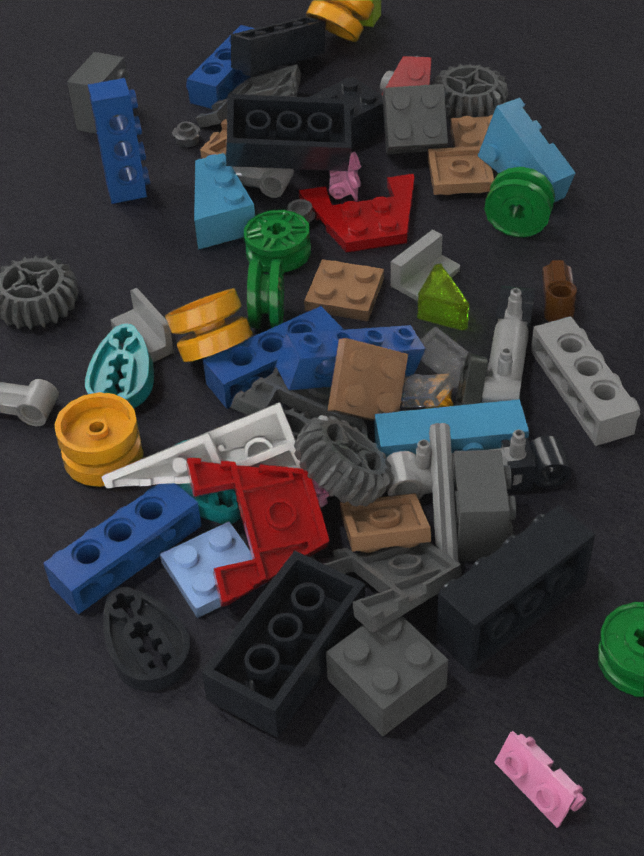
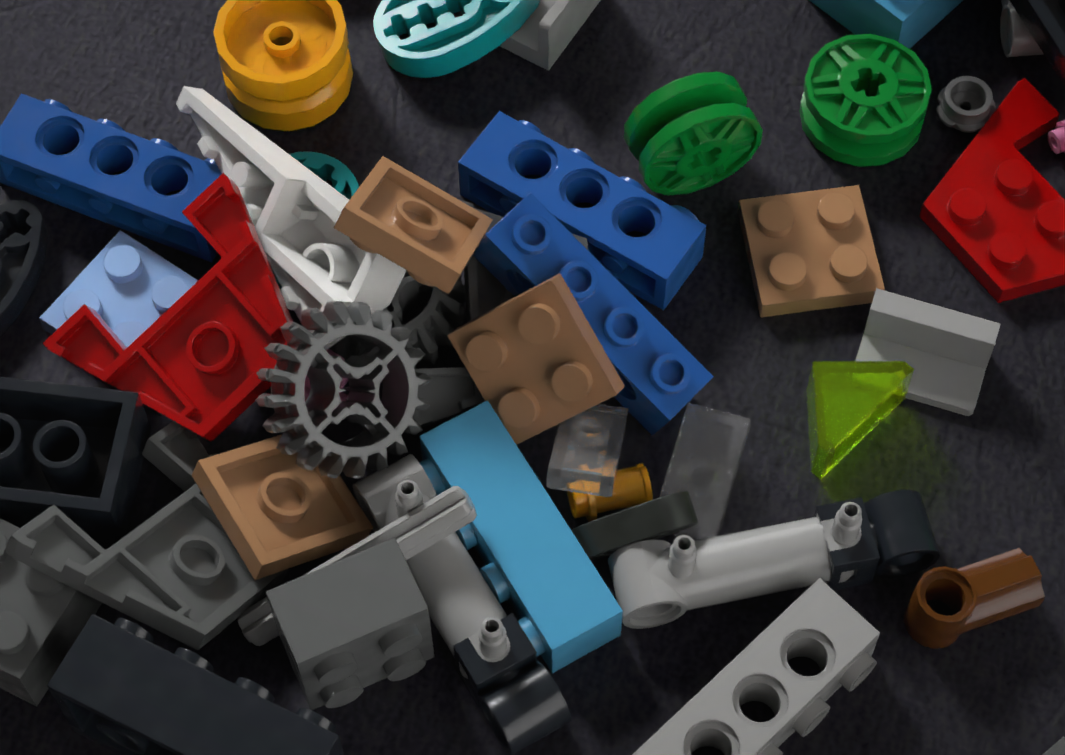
camera: 65 degrees right, 15 degrees up
light orange wheel [165,288,253,362] -> none
none -> medium nougat plate [333,156,493,294]

